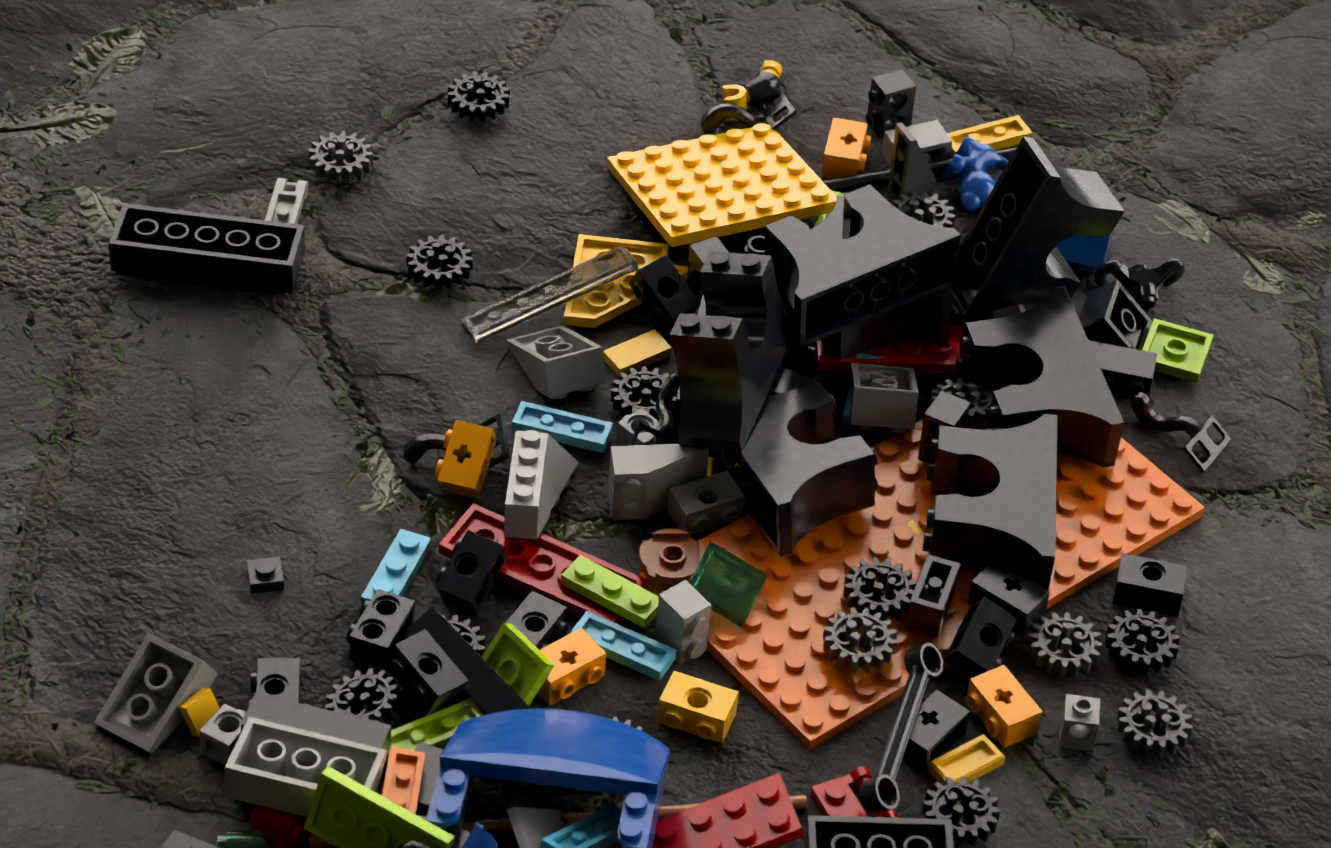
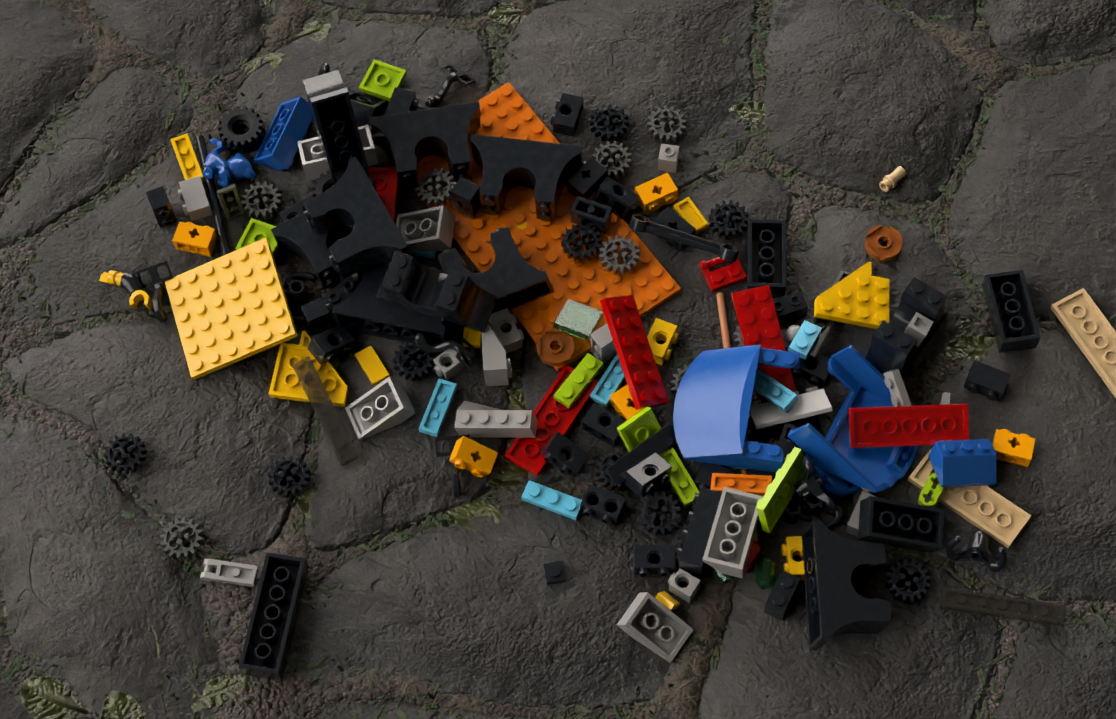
camera: 80 degrees left, 20 degrees up
none -> red plate [600,295,669,410]

